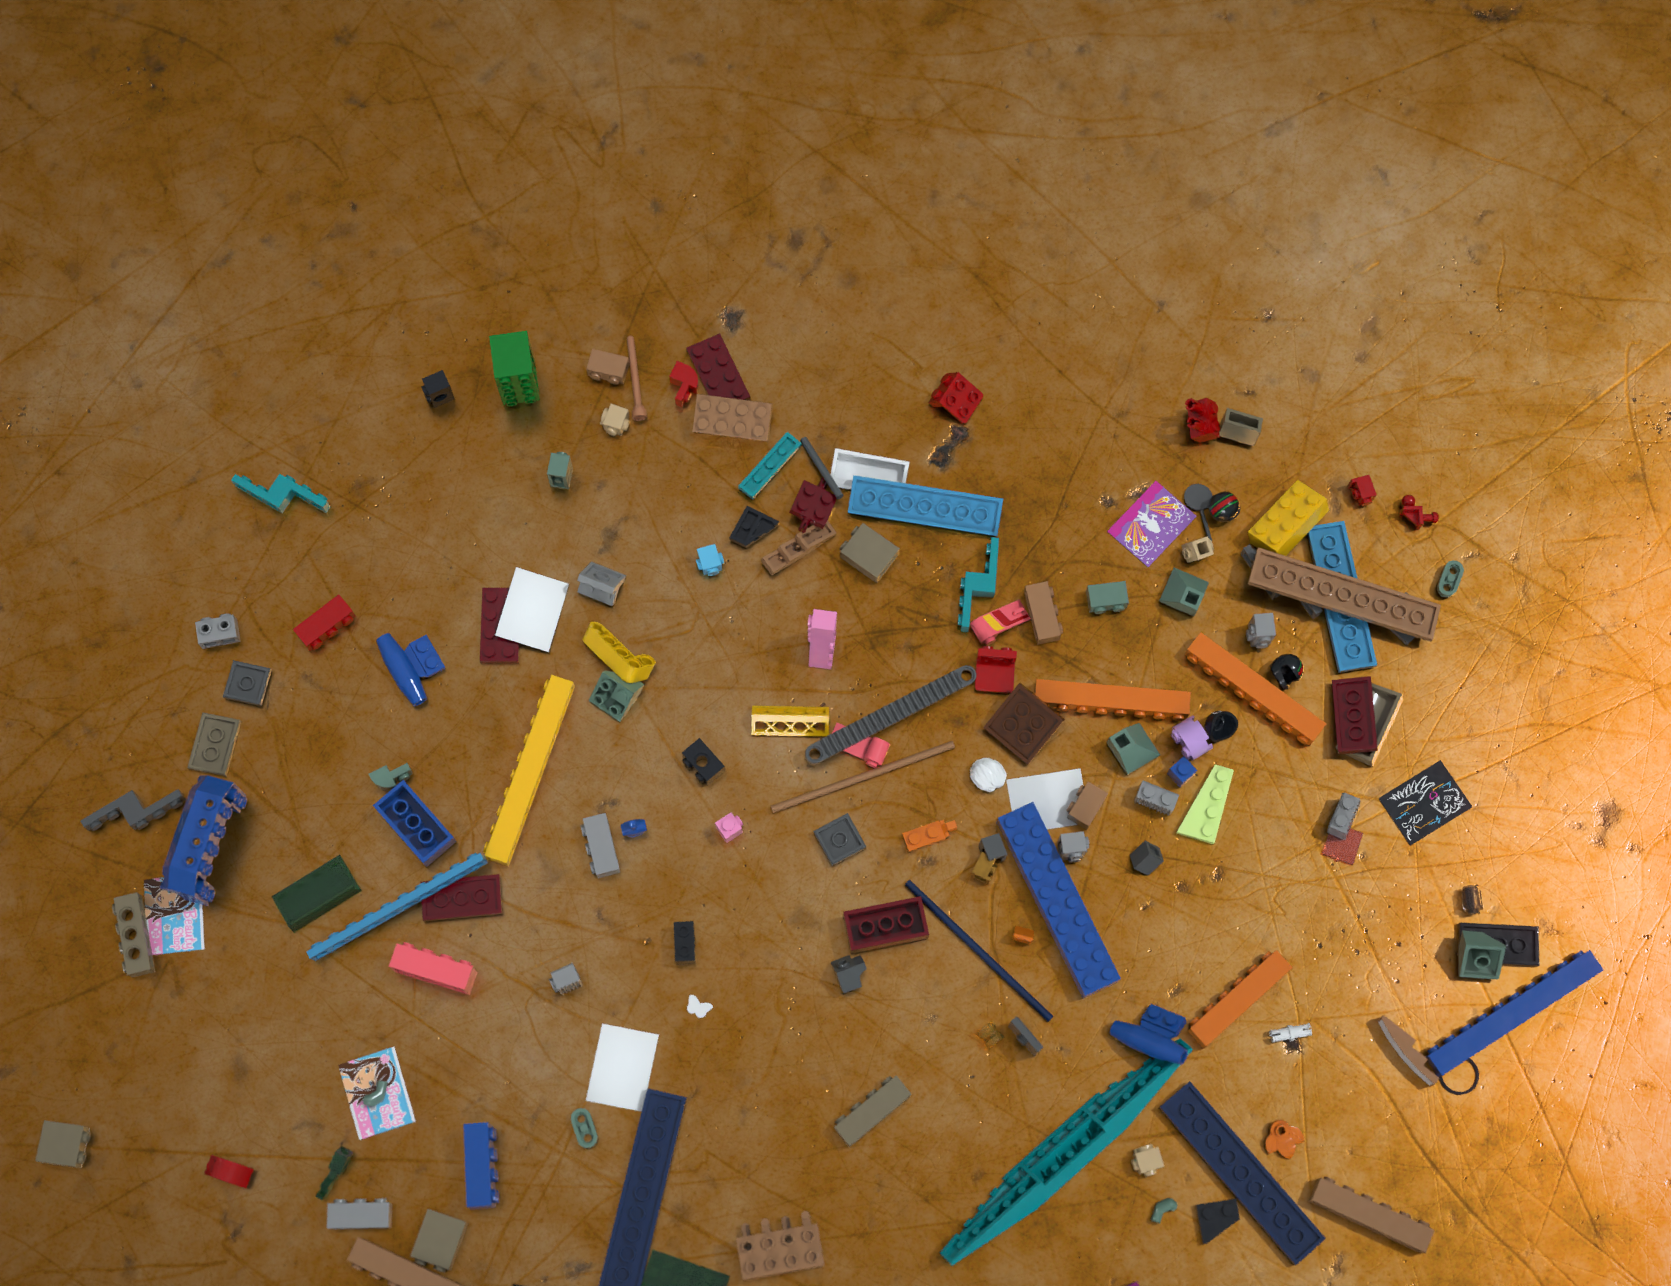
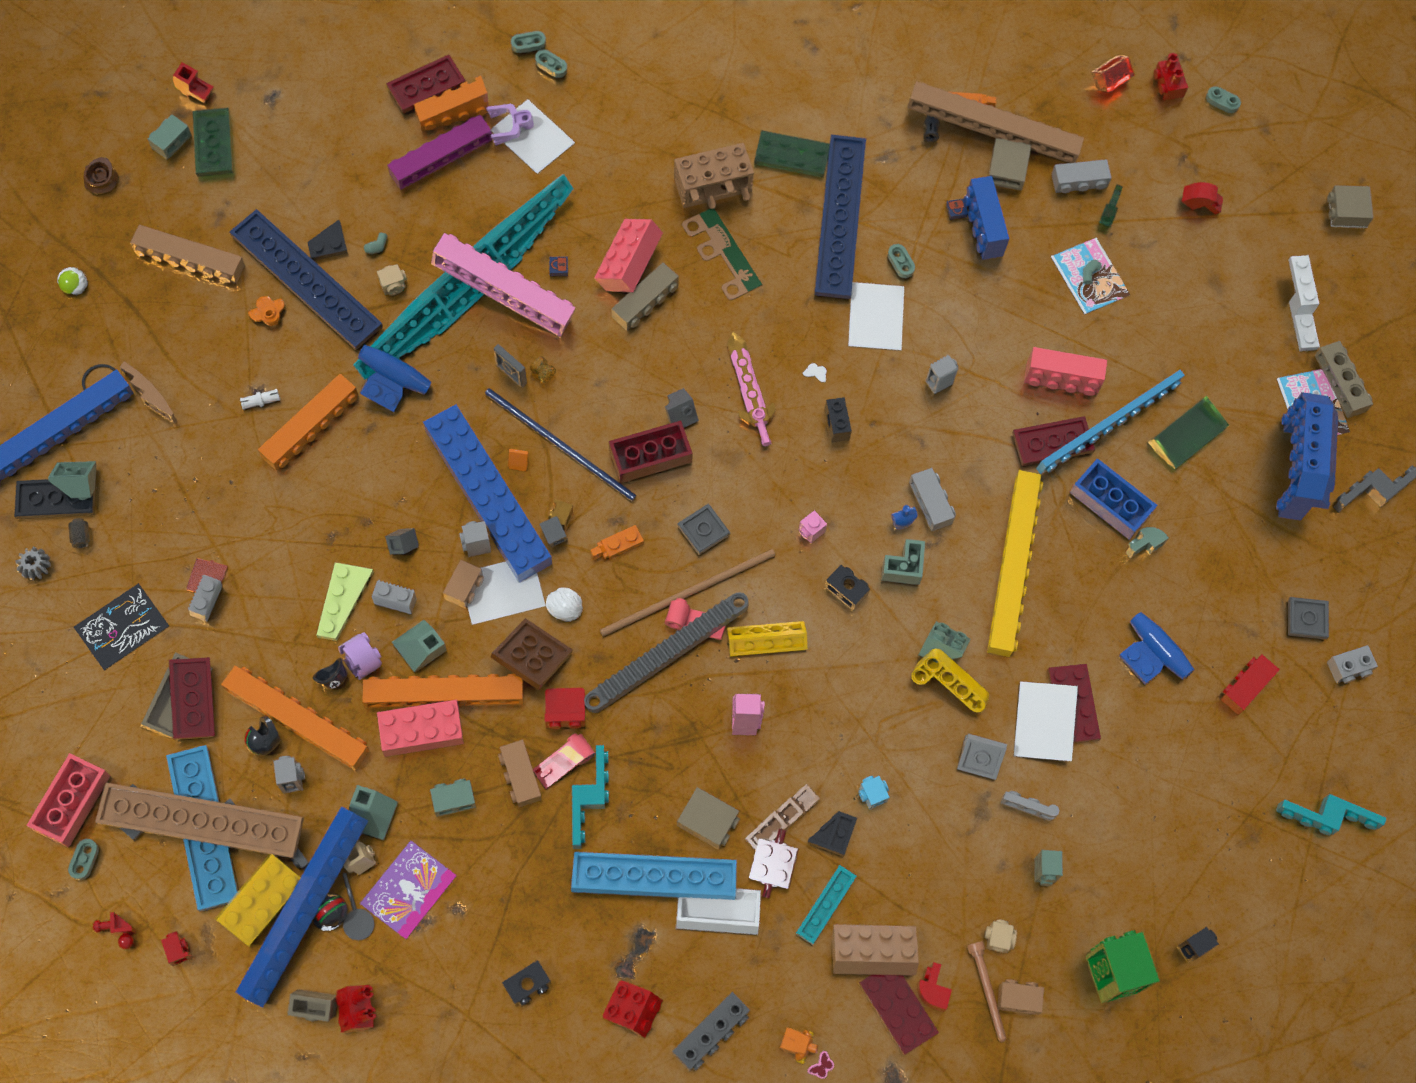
camera: 170 degrees right, 5 degrees down
dark tan tile [187,712,241,777] -> none
dark grey bar [800,437,843,499] -> none
blue brick [1167,756,1197,787] -> none
none -> light grey gear [15,546,51,581]
none -> coral brick [26,753,110,848]
none -> hair [57,267,88,295]
none -> blue brick [236,807,368,1008]
none -> coral brick [377,700,464,757]
none -> bright pink brick [431,233,575,337]
none -> black brick [502,960,551,1007]
none -> tile [549,257,568,276]
none -> coral brick [594,219,663,292]
none -> dark grey brick [672,992,750,1072]
none -> piece [682,209,762,300]
none -> sword [727,332,776,446]
none -> orange piece [780,1028,818,1064]
none -> dark red sticker [808,1051,834,1078]
none -> sand green brick [881,539,925,585]
none -> tile [946,198,968,220]
none -> light grey plate [1001,791,1059,821]
none -> white bracket [1289,255,1320,351]

